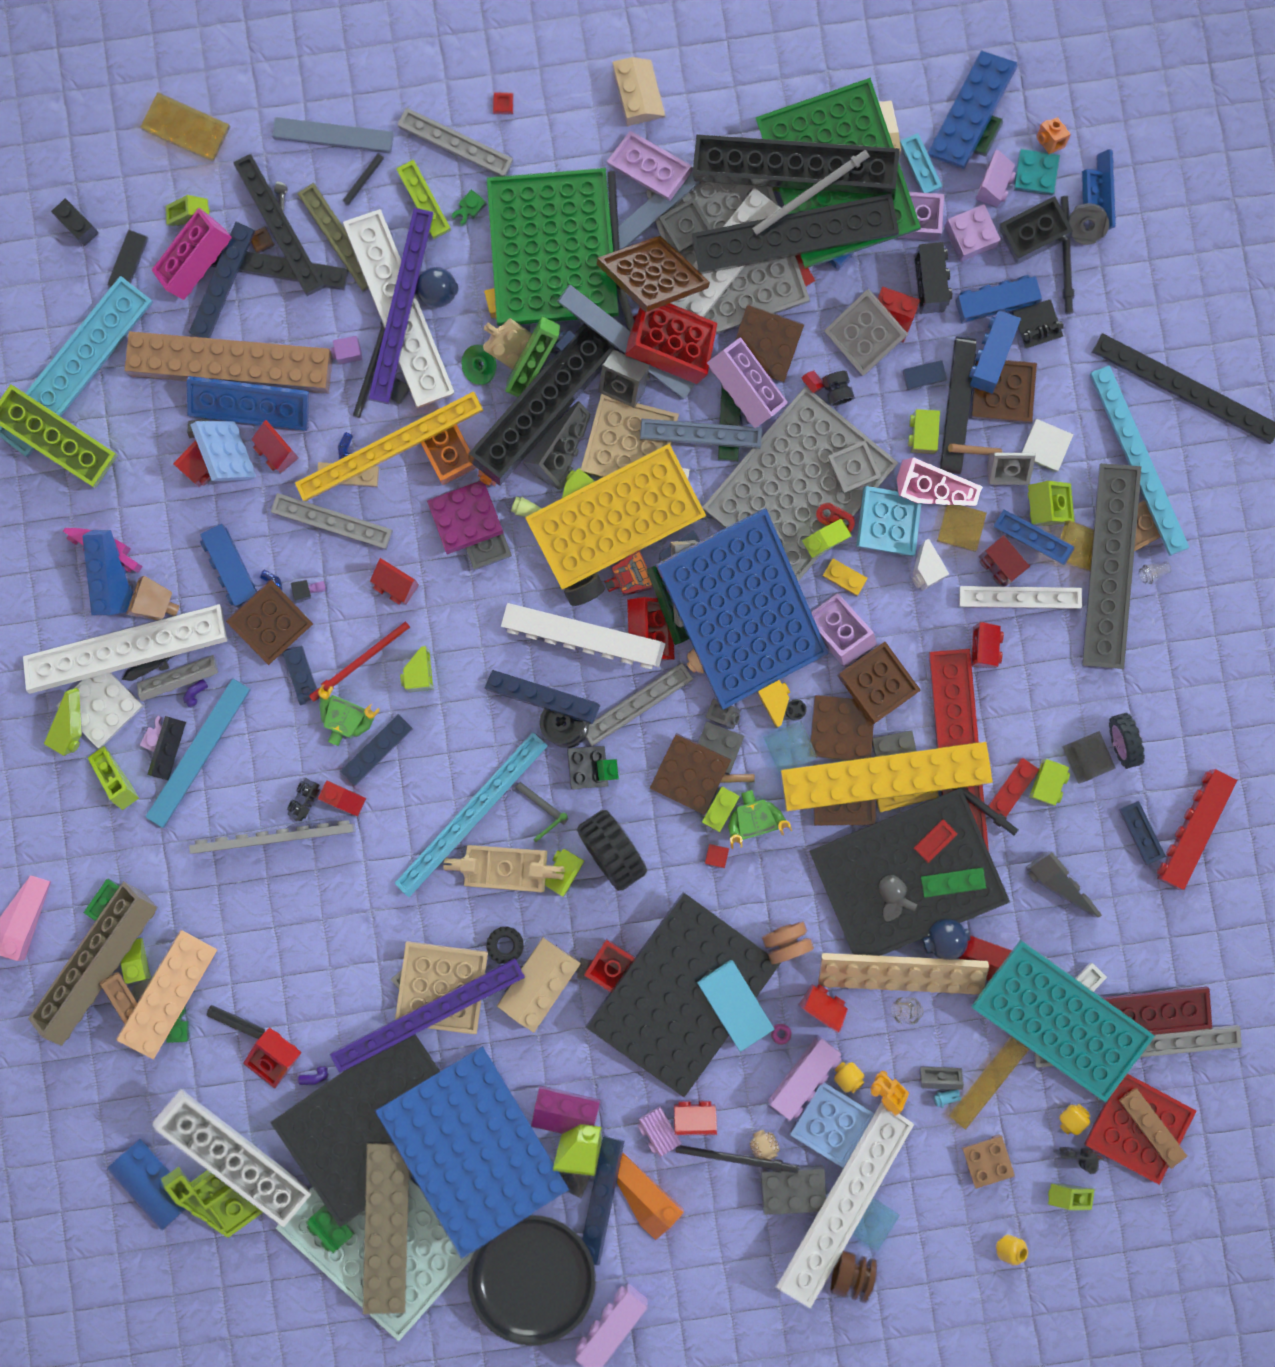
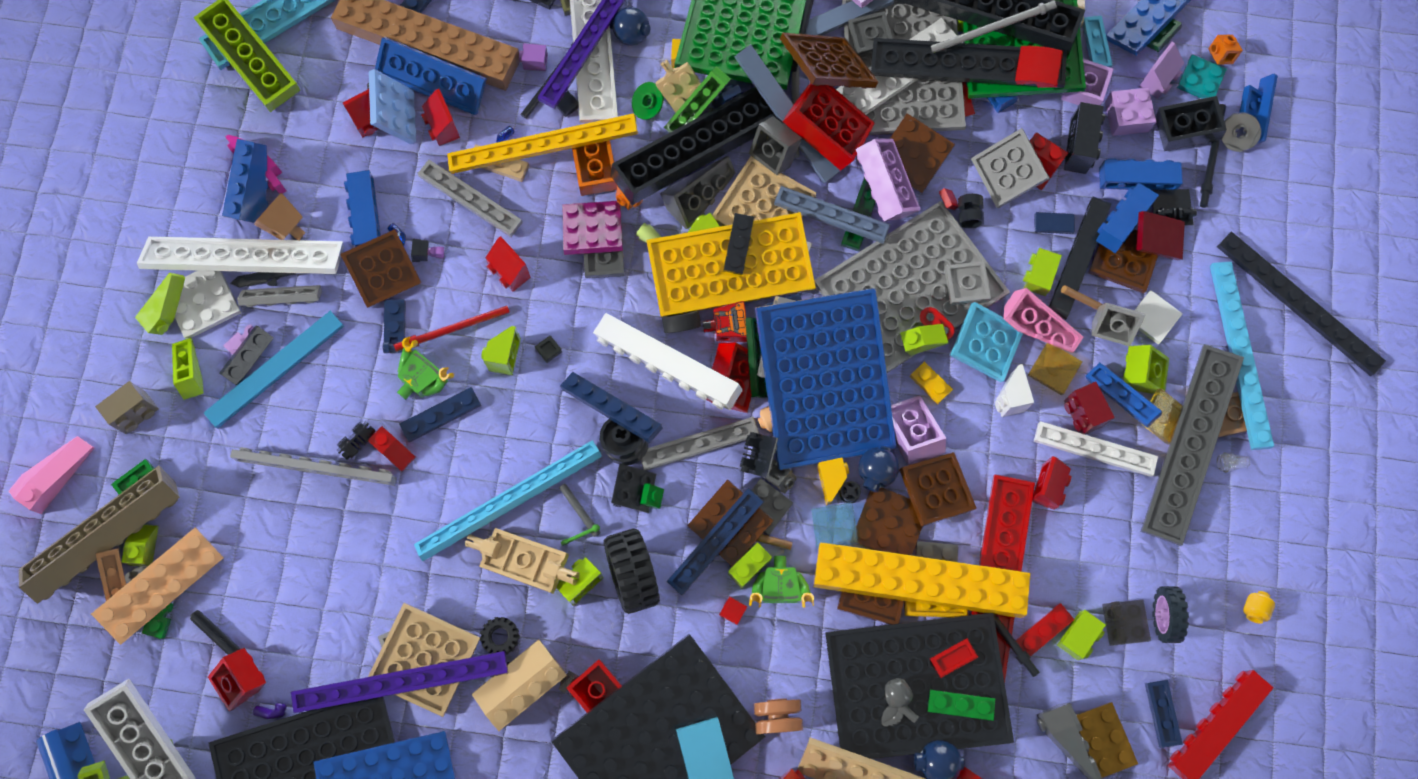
camera: 15 degrees right, 10 degrees down
dark purple arm [183,679,208,708] -> none
none -> dark tan brick [95,381,159,434]
none -> pearl dark grey tile [534,335,563,363]
none -> dark blue plate [666,488,764,595]
none -> black plate [723,213,754,275]
none -> black hinge [739,432,778,478]
none -> dark blue brick [858,446,899,492]
none -> red slope [1015,46,1063,88]
none -> pearl gold plate [1076,702,1138,778]
none -> dark red tile [1137,211,1185,260]
none -> yellow head [1243,591,1275,624]

